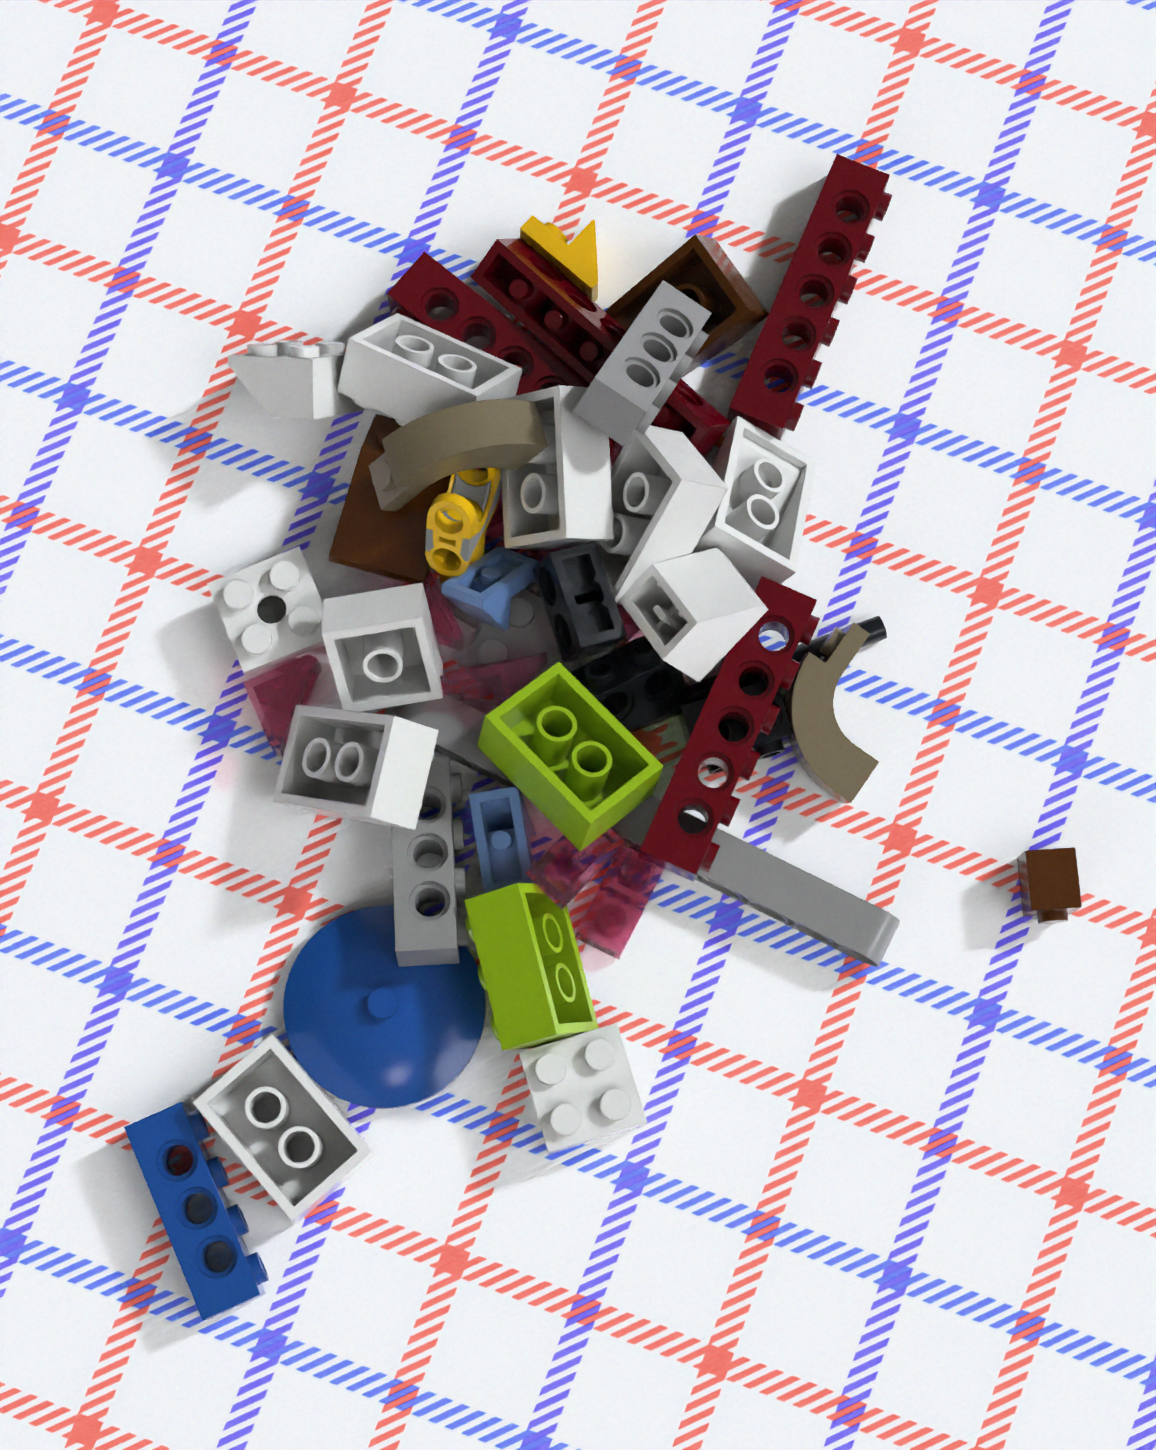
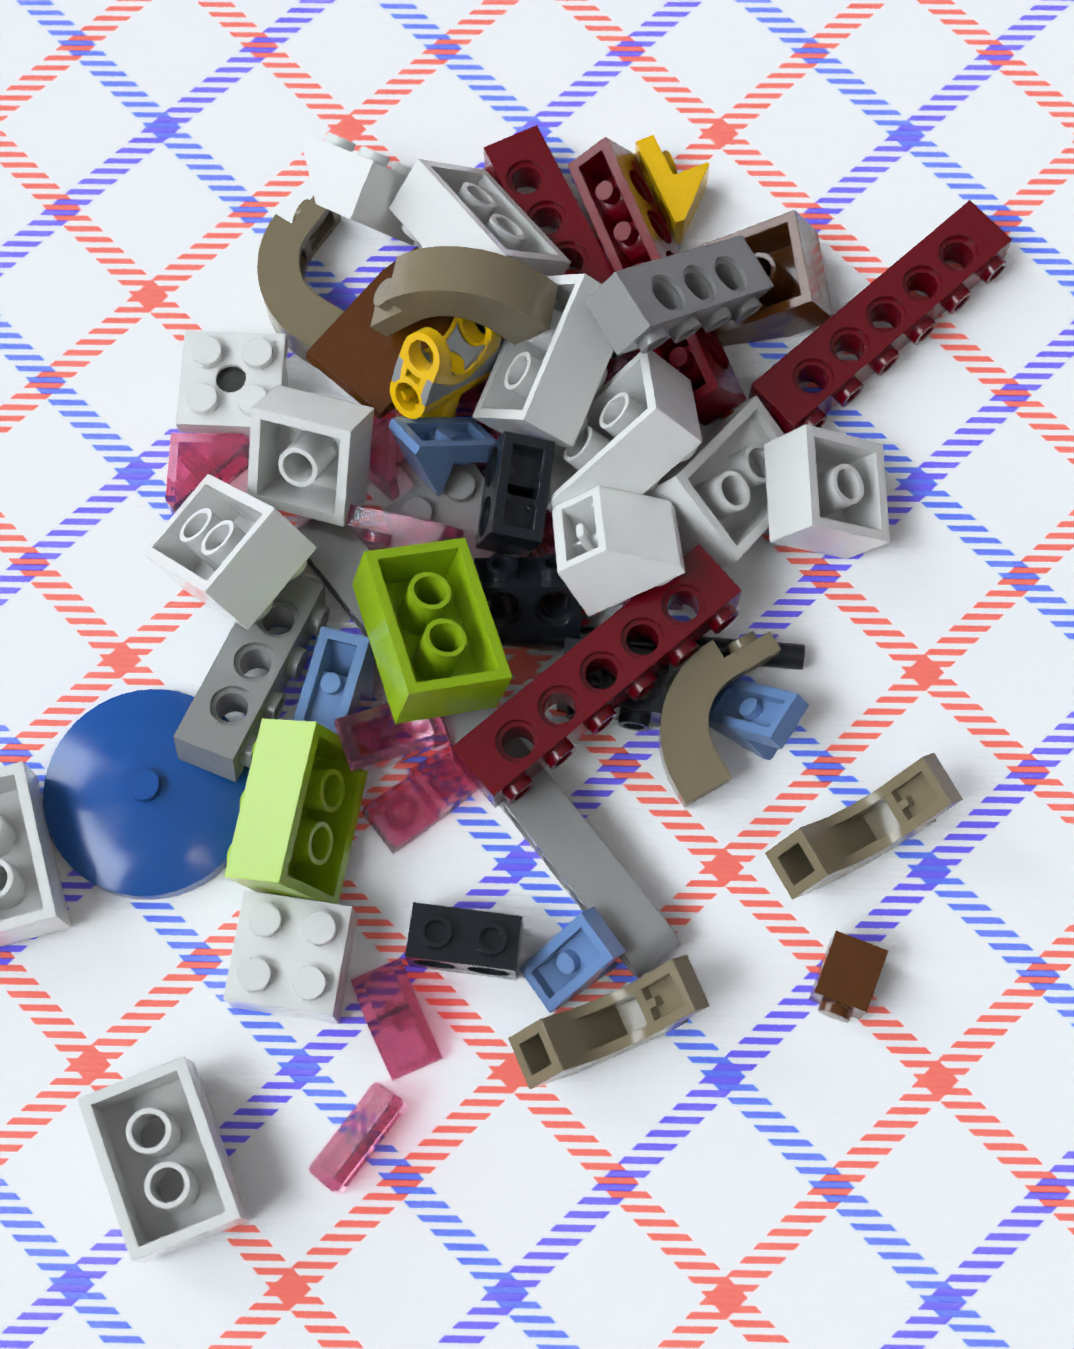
camera: 30 degrees right, 5 degrees down
none -> white brick [77,1056,250,1264]
none -> dark tan arch [257,195,344,370]
none -> clear pink slope [309,1082,407,1195]
none -> clear pink slope [351,958,443,1081]
none -> black brick [405,902,523,980]
none -> dark tan arch [508,954,710,1090]
none -> medium blue slope [519,906,626,1013]
none -> medium blue slope [709,679,809,760]
none -> white brick [764,424,890,559]
none -> dark tan arch [765,753,963,900]

